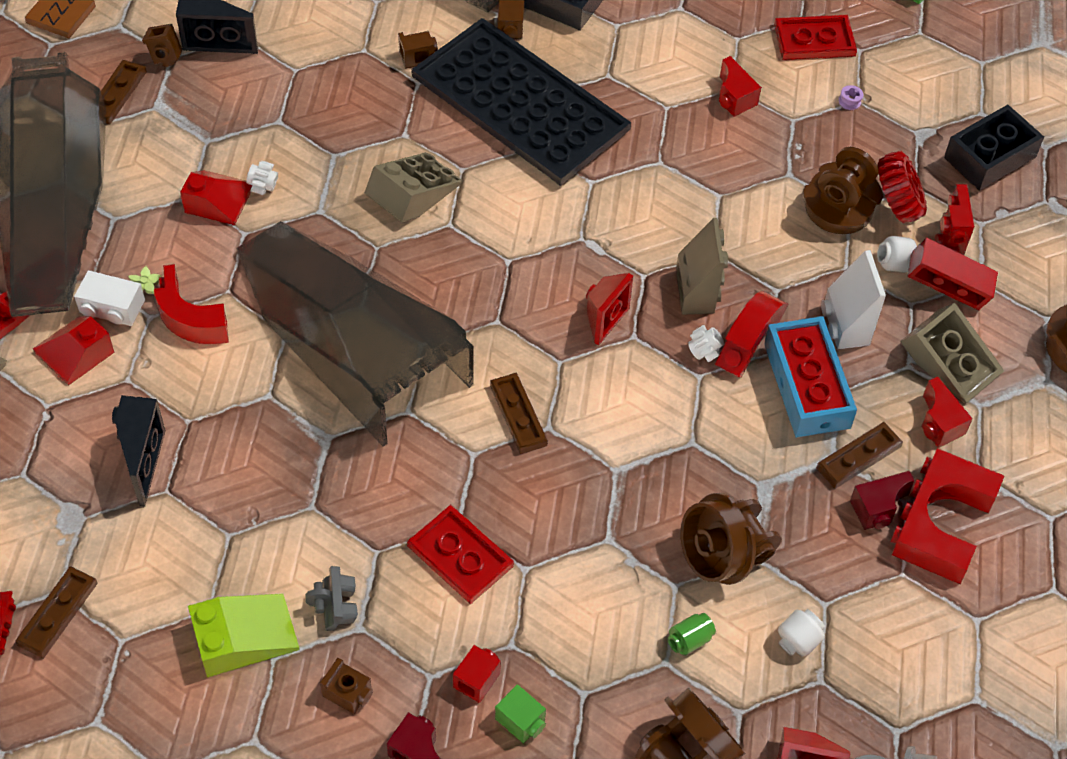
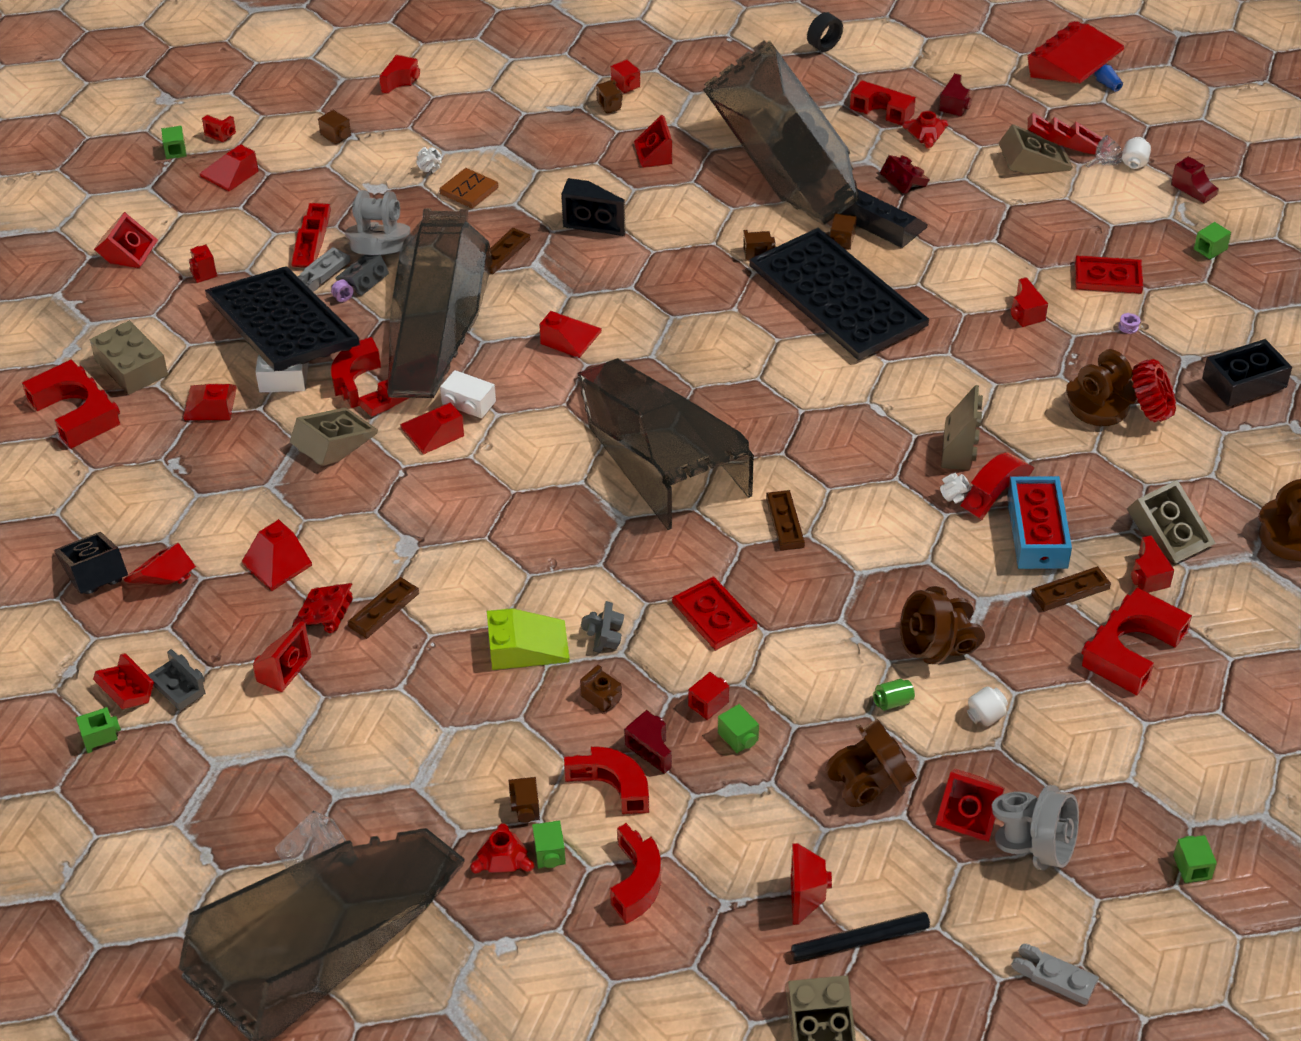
camera: 15 degrees right, 10 degrees down
black slope [112,395,166,507] -> none
yellowish green plant [128,266,162,294] -> none
reddish brown brick [142,24,182,67] -> none
red arch [154,264,229,344] -> none
white gear [246,161,278,195] -> none
dark tan slope [364,152,463,222] -> none
red slope [586,273,634,345] -> none
white slope [821,250,886,349] -> none
dark red arch [850,470,915,530] -> none
white head [877,236,917,273] -> none
red brick [907,237,998,311] -> none
red plate [935,184,975,255] -> none

